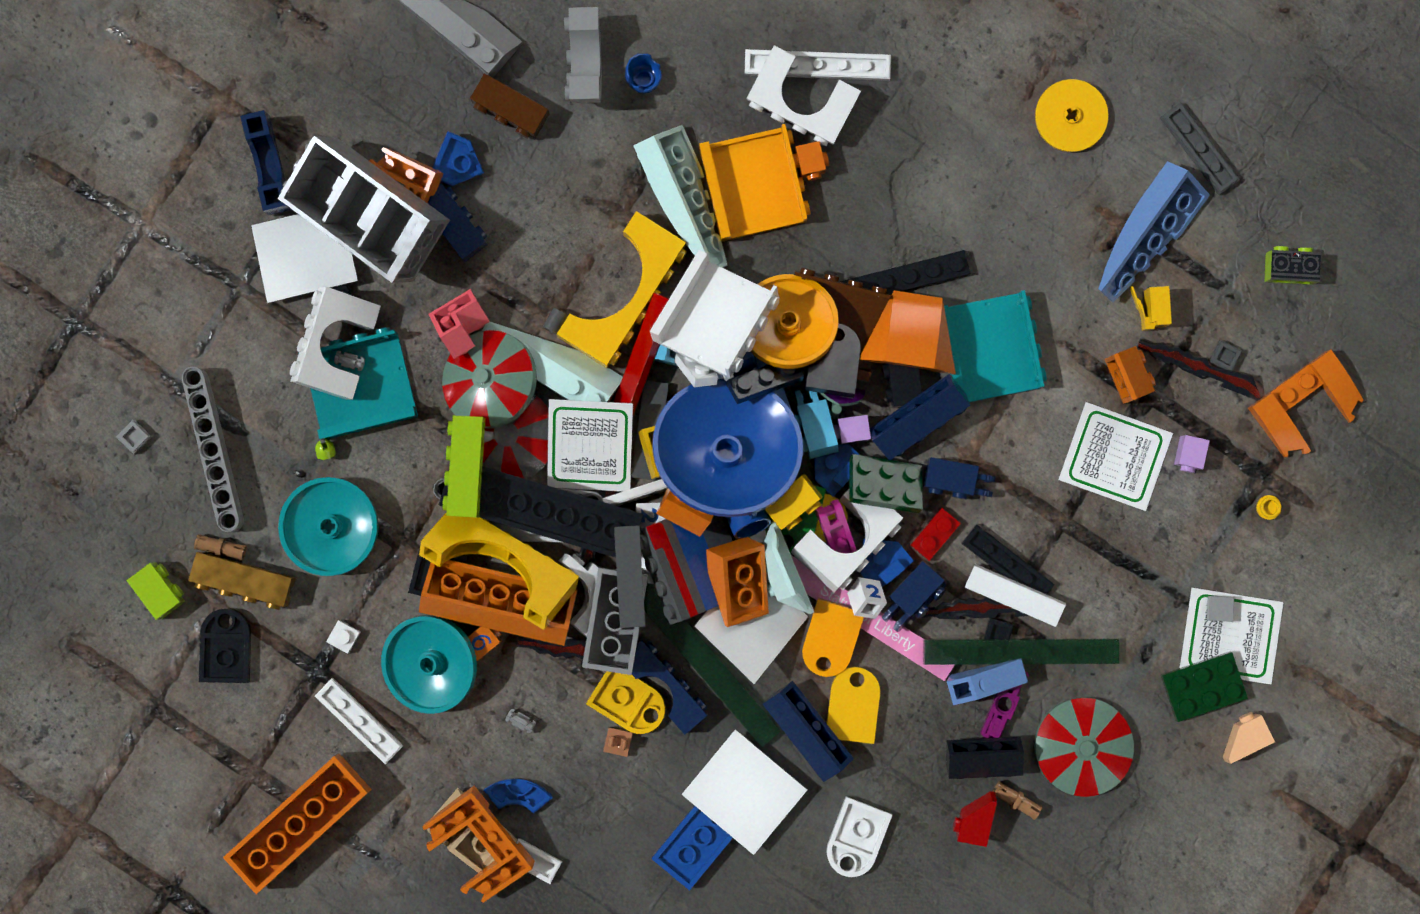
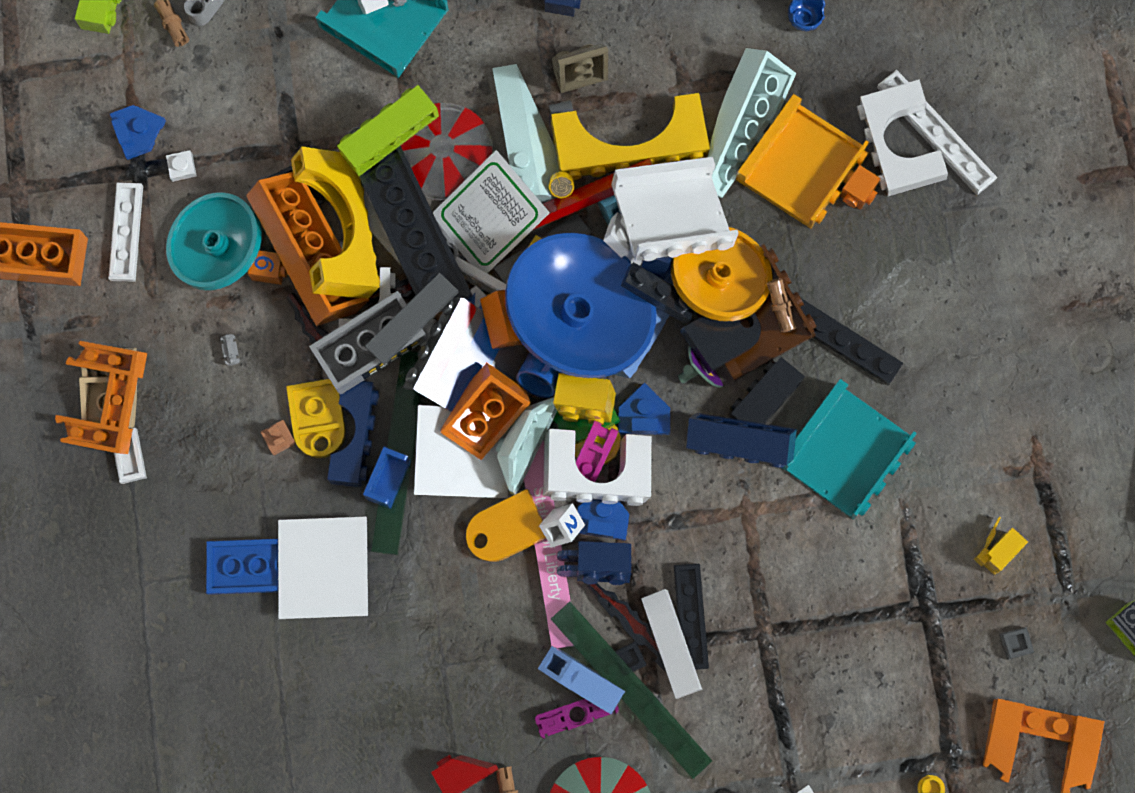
camera: 55 degrees right, 10 degrees down
pearl gold brick [188,552,296,610] -> none
black tile [199,609,251,683] -> none
teal dish [278,477,379,576] -> none
lime hinge [315,439,336,460] -> none
coral brick [428,289,490,359] -> none
dish [442,330,537,429] -> none
blue tile [484,778,553,813] -> none
dark blue brick [763,681,854,782] -> none
medium azure hinge [794,390,838,459] -> none
yellow tile [826,667,880,744] -> none
white tile [826,796,892,877] -> none
lavender brick [833,415,871,444] -> none
plate [849,454,923,513] -> none
orange wedge [859,290,956,375] -> none
red plate [910,508,961,561] -> none
dark blue hinge [923,457,996,500] -> none
black brick [946,737,1024,779] -> none
yellow piece [1035,79,1108,152] -> none
white sticker [1058,402,1173,511] -> none
medium blue wedge [1099,161,1210,302] -> none
orange slope [1104,346,1156,404] -> none
black sword [1137,338,1261,400] -> none
lavender brick [1174,435,1210,473] -> none
none -> blue plate [110,105,166,160]
none -> blue panel [363,447,411,509]
none -> tile [549,172,574,198]
none -> dark tan slope [552,44,608,93]
none -> medium nougat pin [766,278,796,332]

